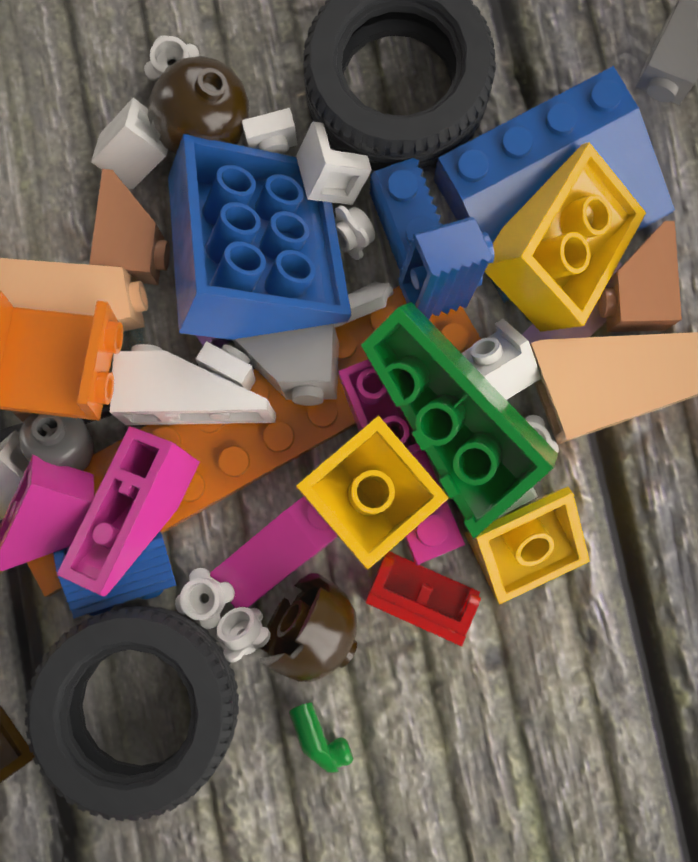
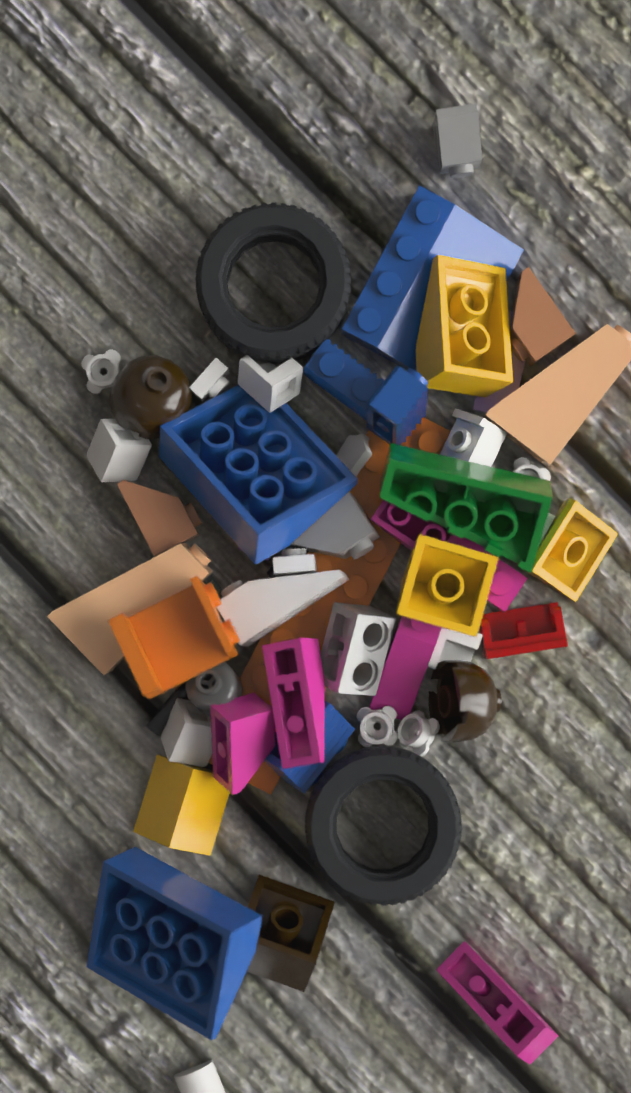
camera: 30 degrees left, 5 degrees up
green arm [289,703,354,773] -> none
white plate [335,205,375,260] -> none
none -> light grey brick [321,602,396,696]
none -> white panel [428,628,483,669]

